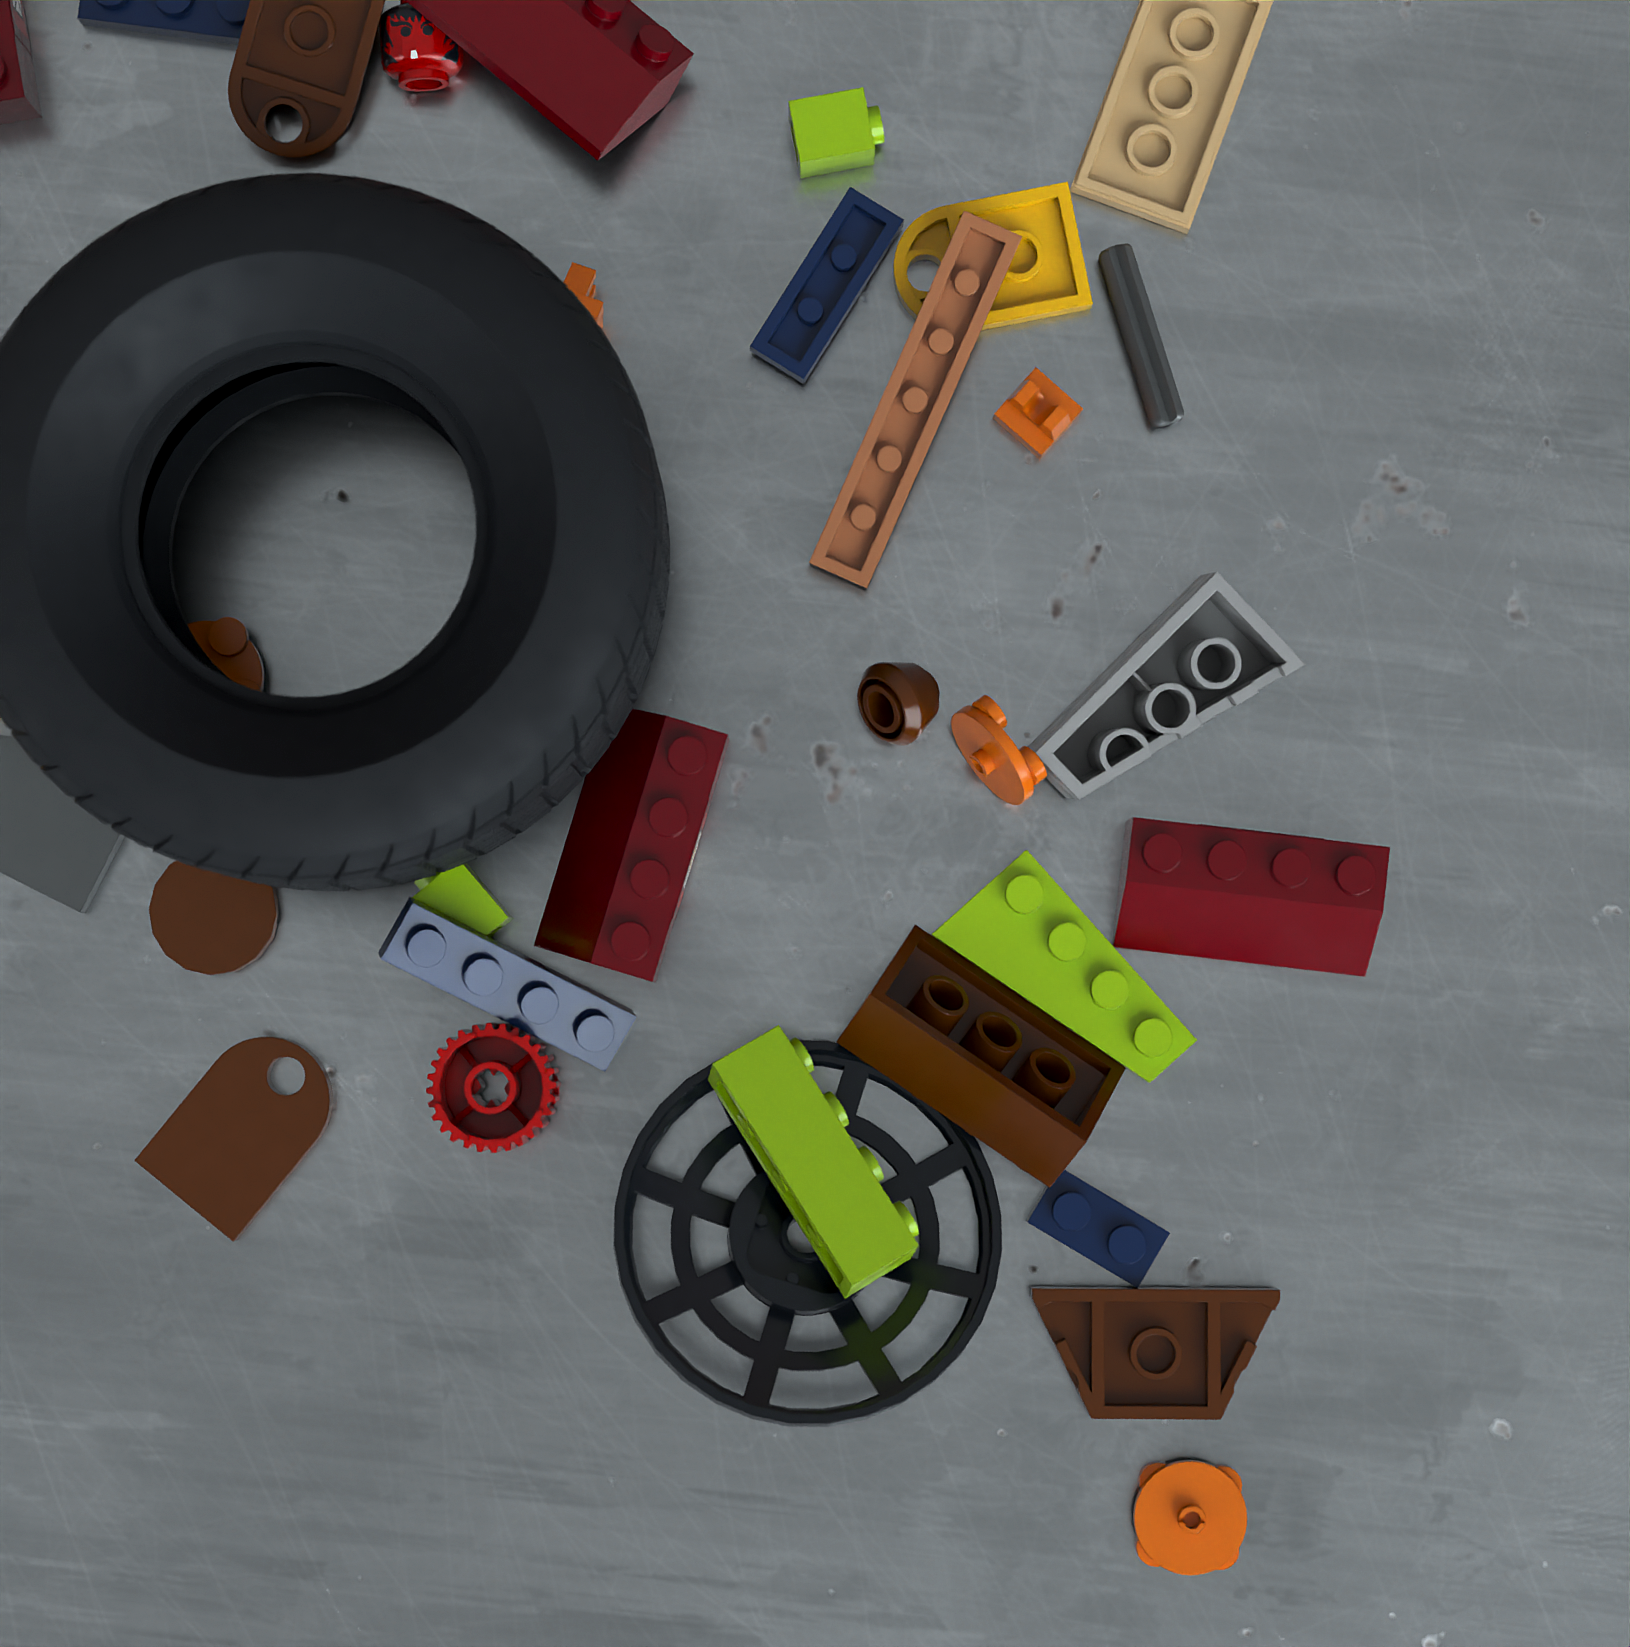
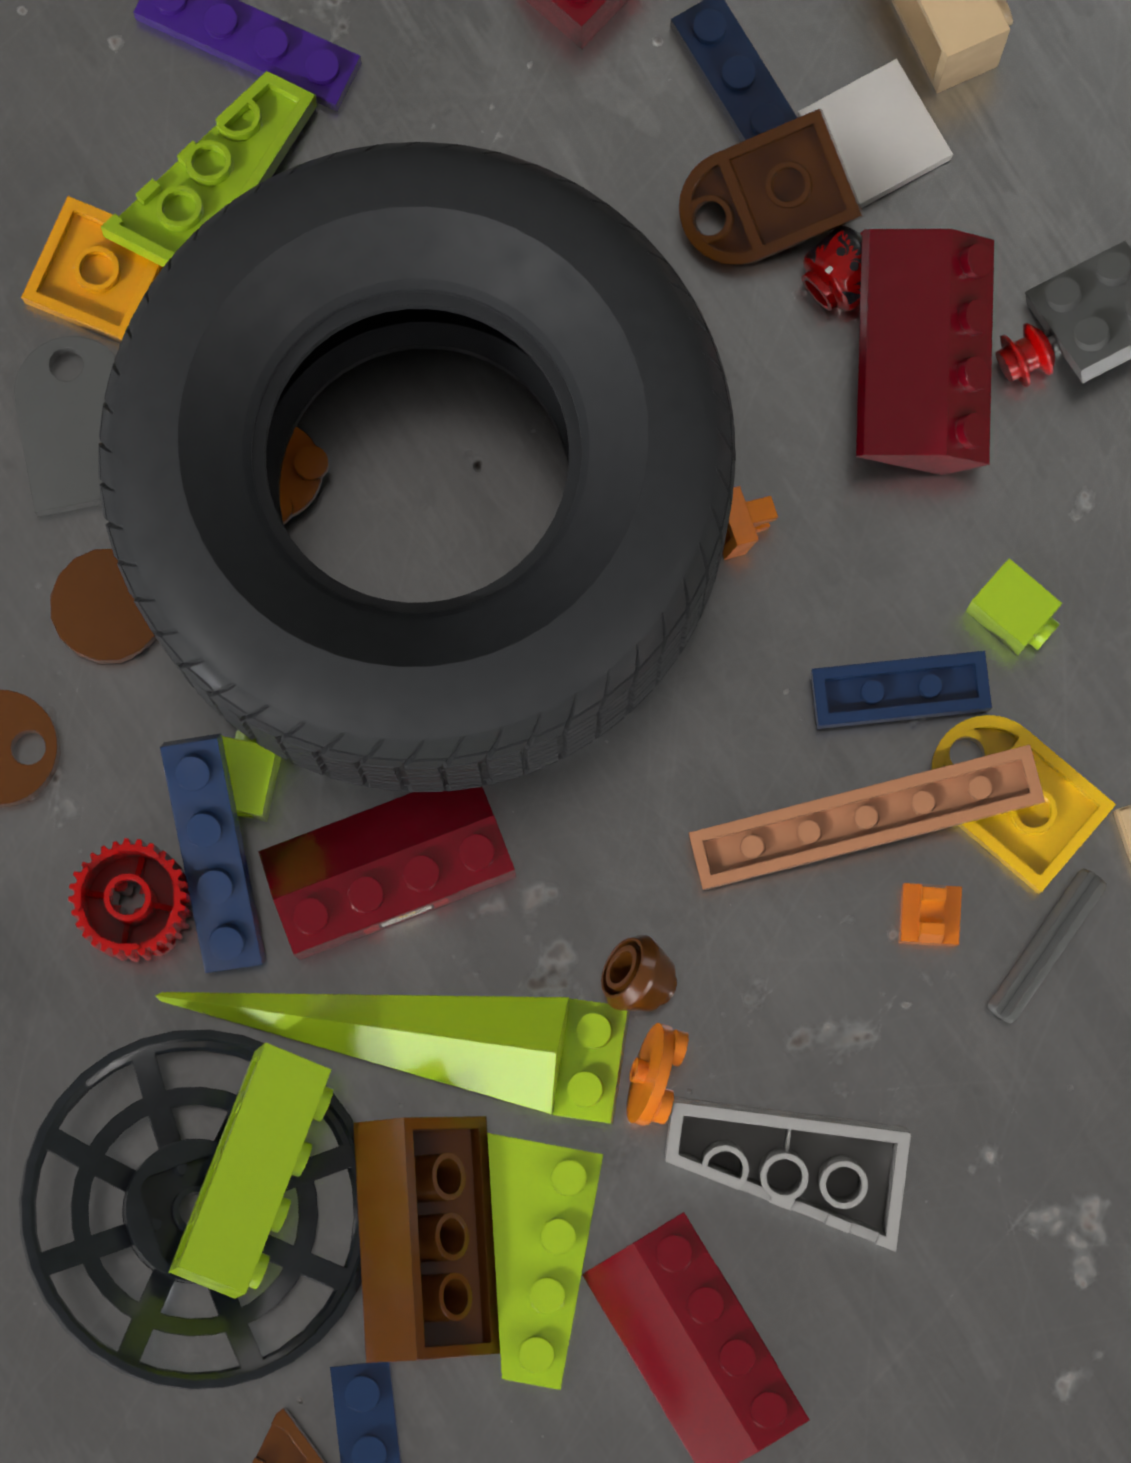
camera: 60 degrees right, 5 degrees down
none -> lime plate [155,992,630,1125]

